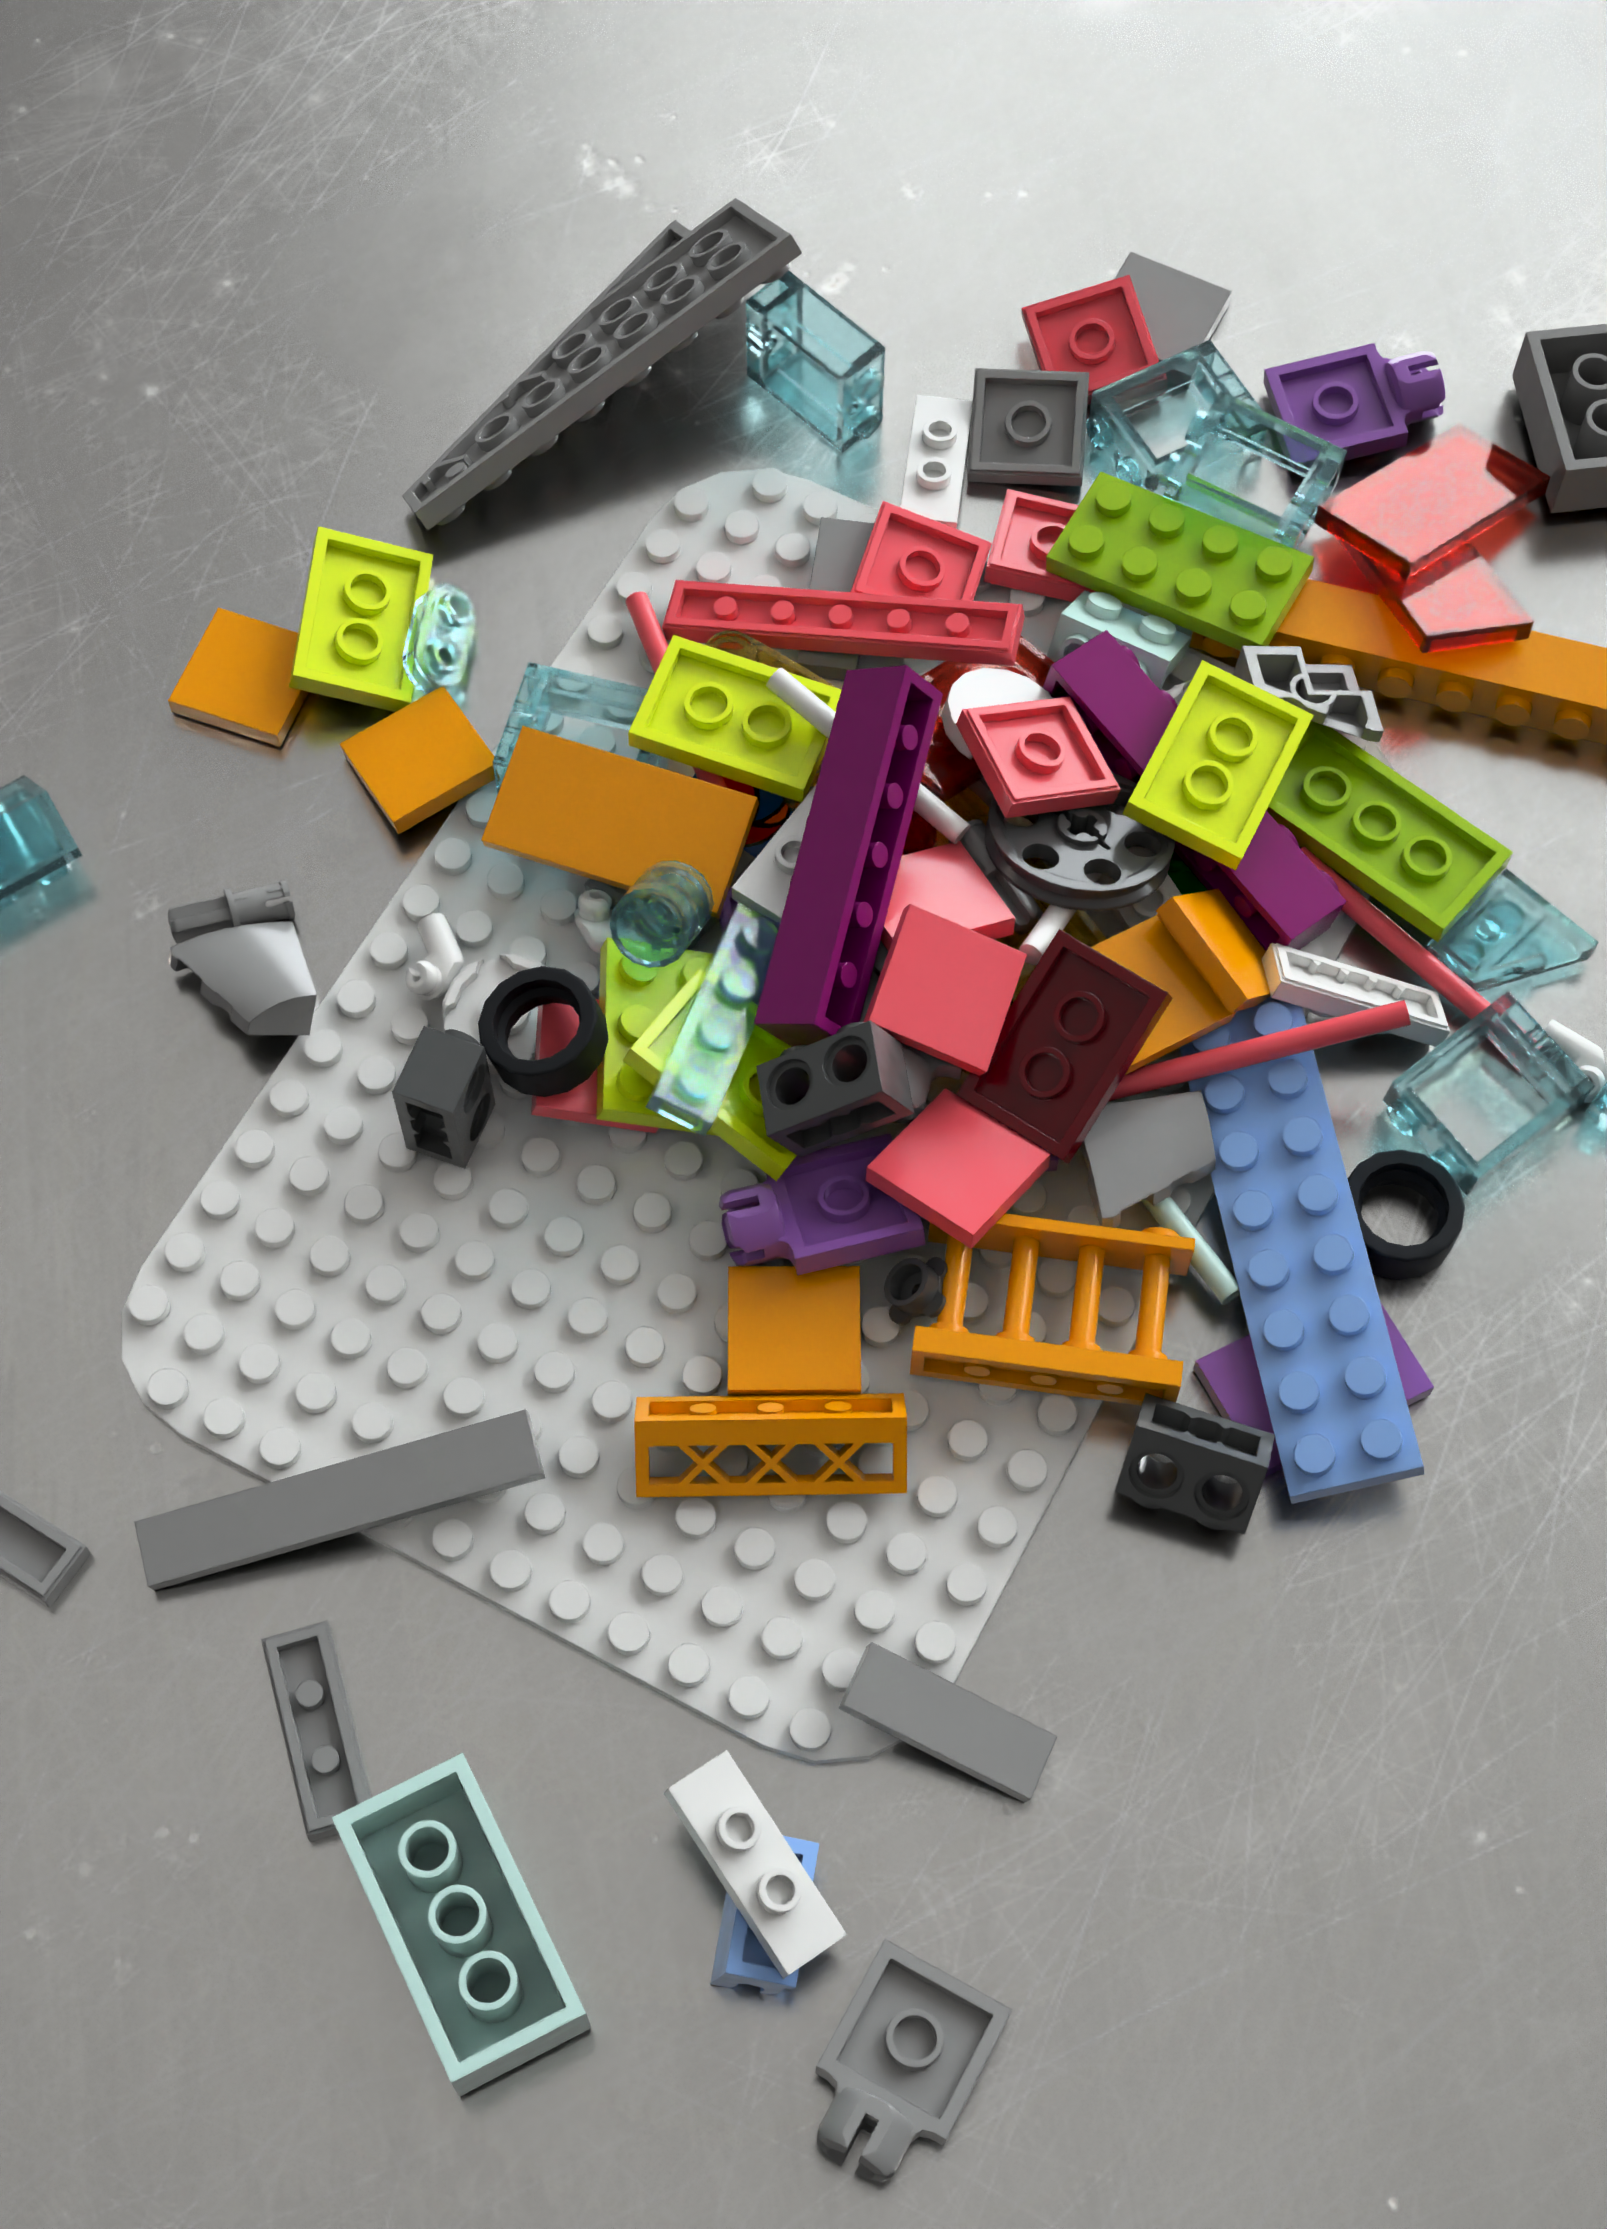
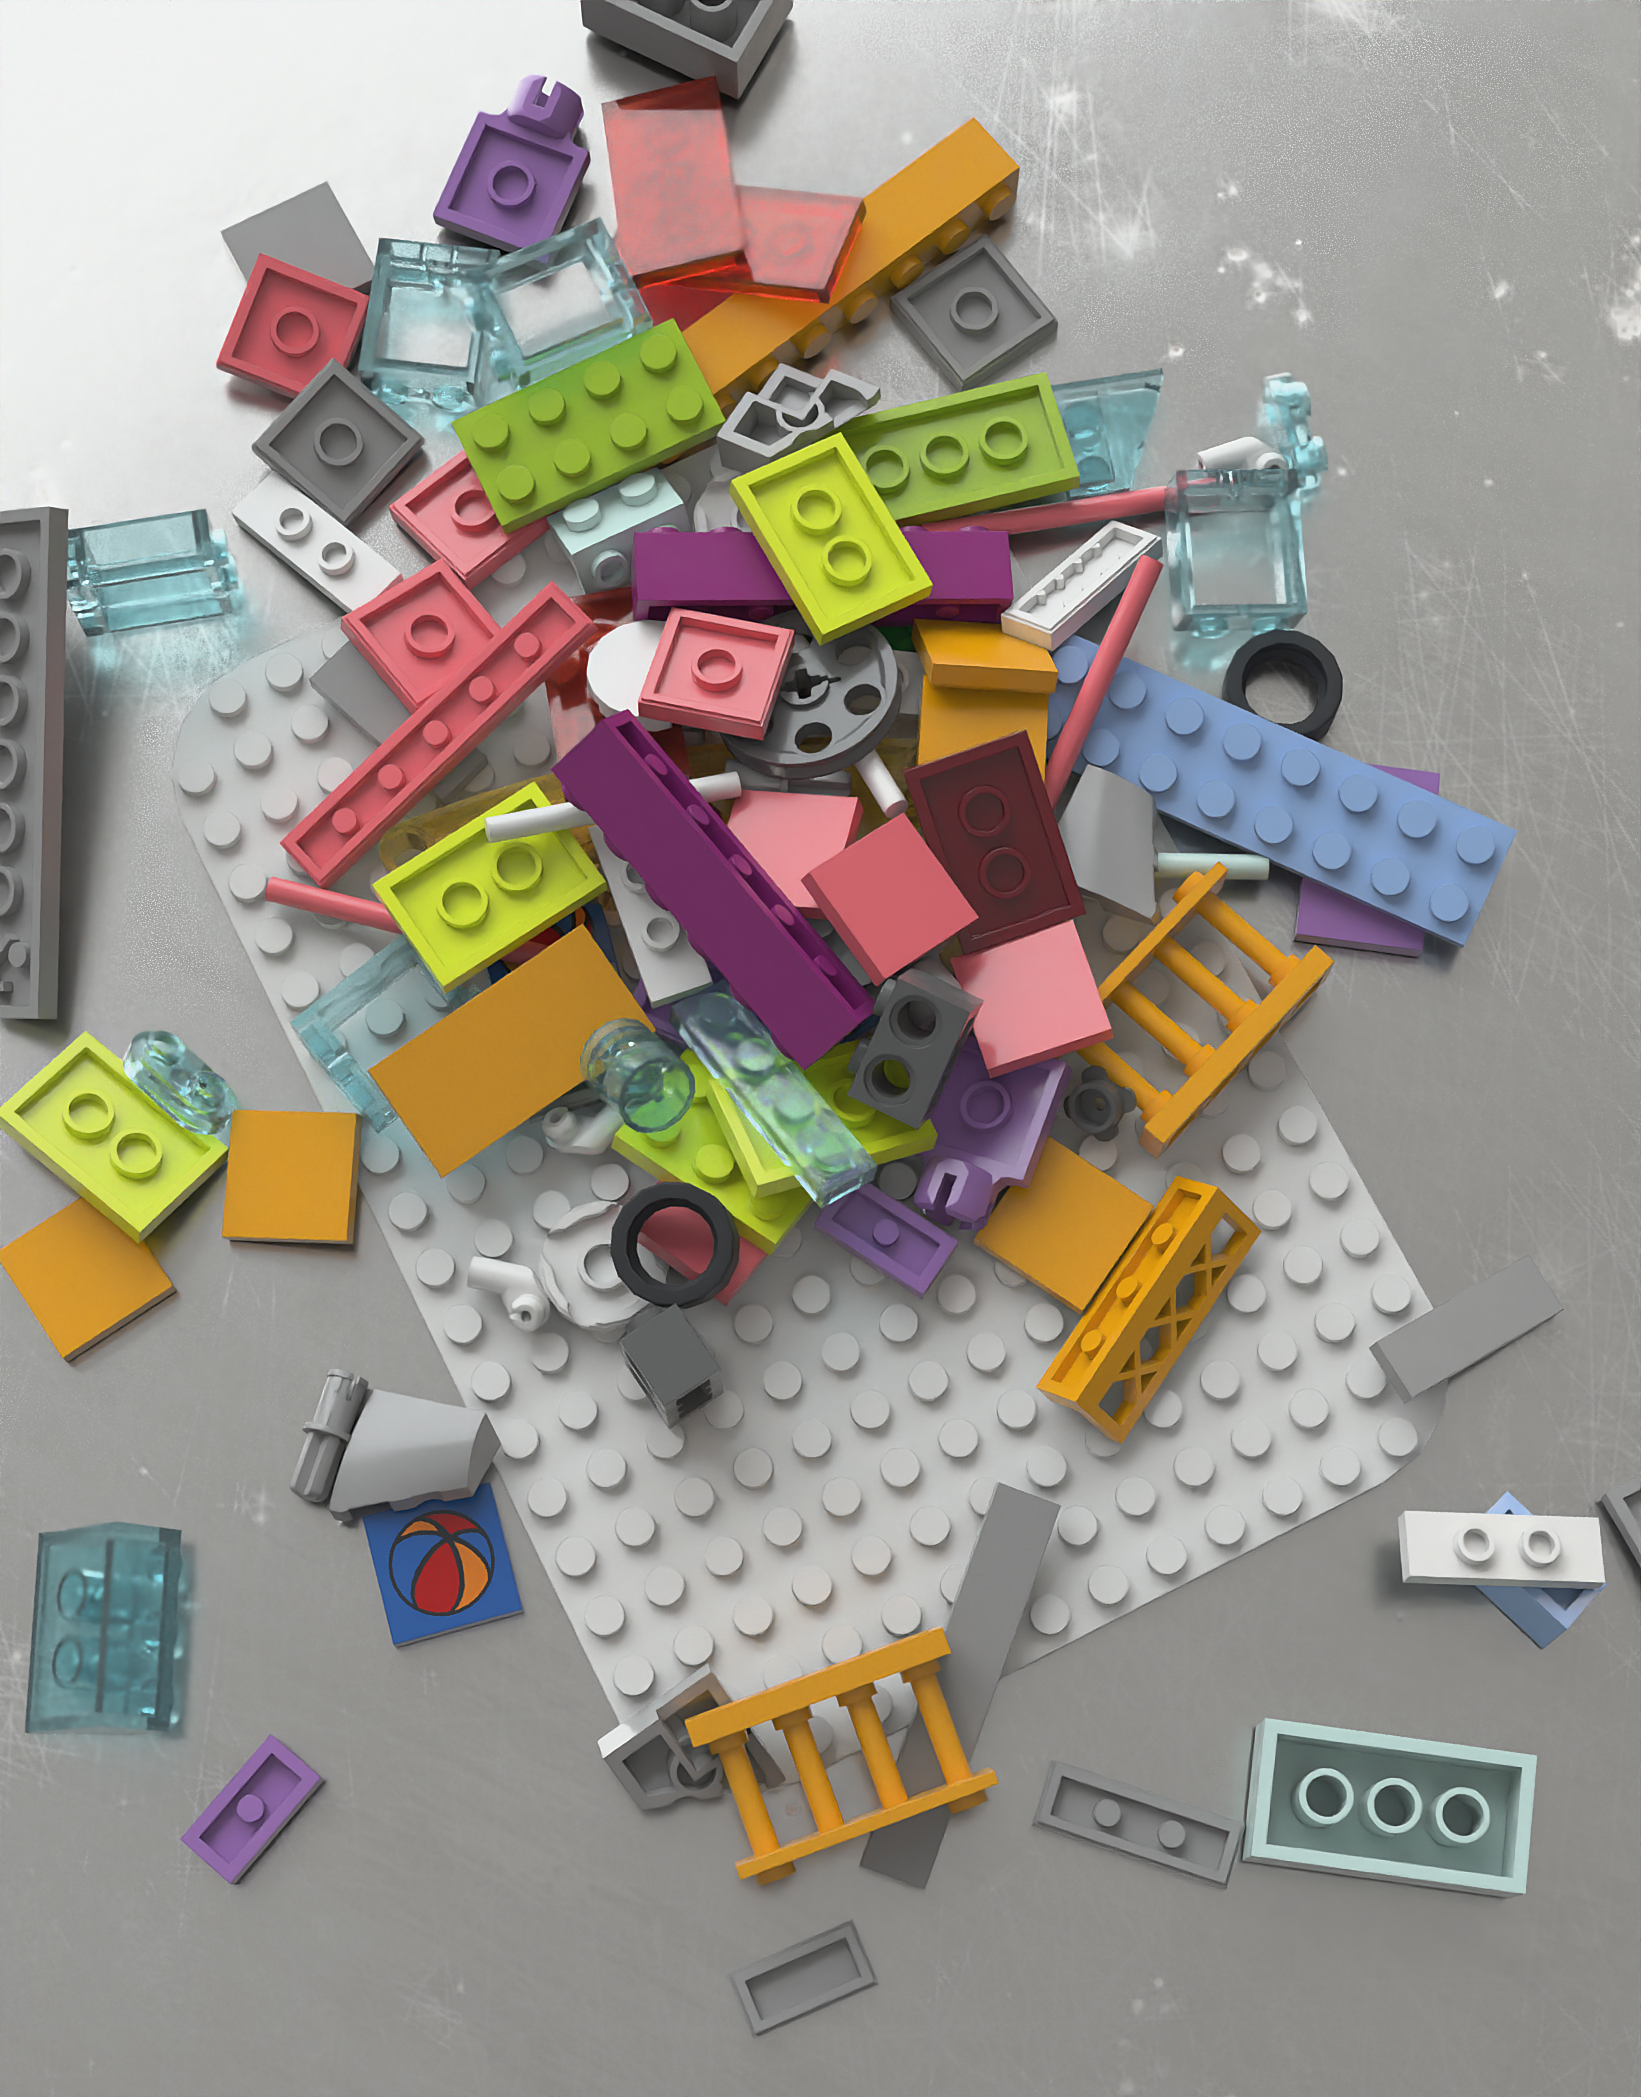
camera: 55 degrees left, 10 degrees up
dark grey brick [1115,1393,1275,1535] -> none
none -> tile [362,1482,524,1647]
none -> light grey slope [597,1663,786,1811]
none -> light orange fence [685,1626,999,1886]
none -> medium lavender plate [814,1172,959,1299]
none -> light grey tile [890,233,1058,392]

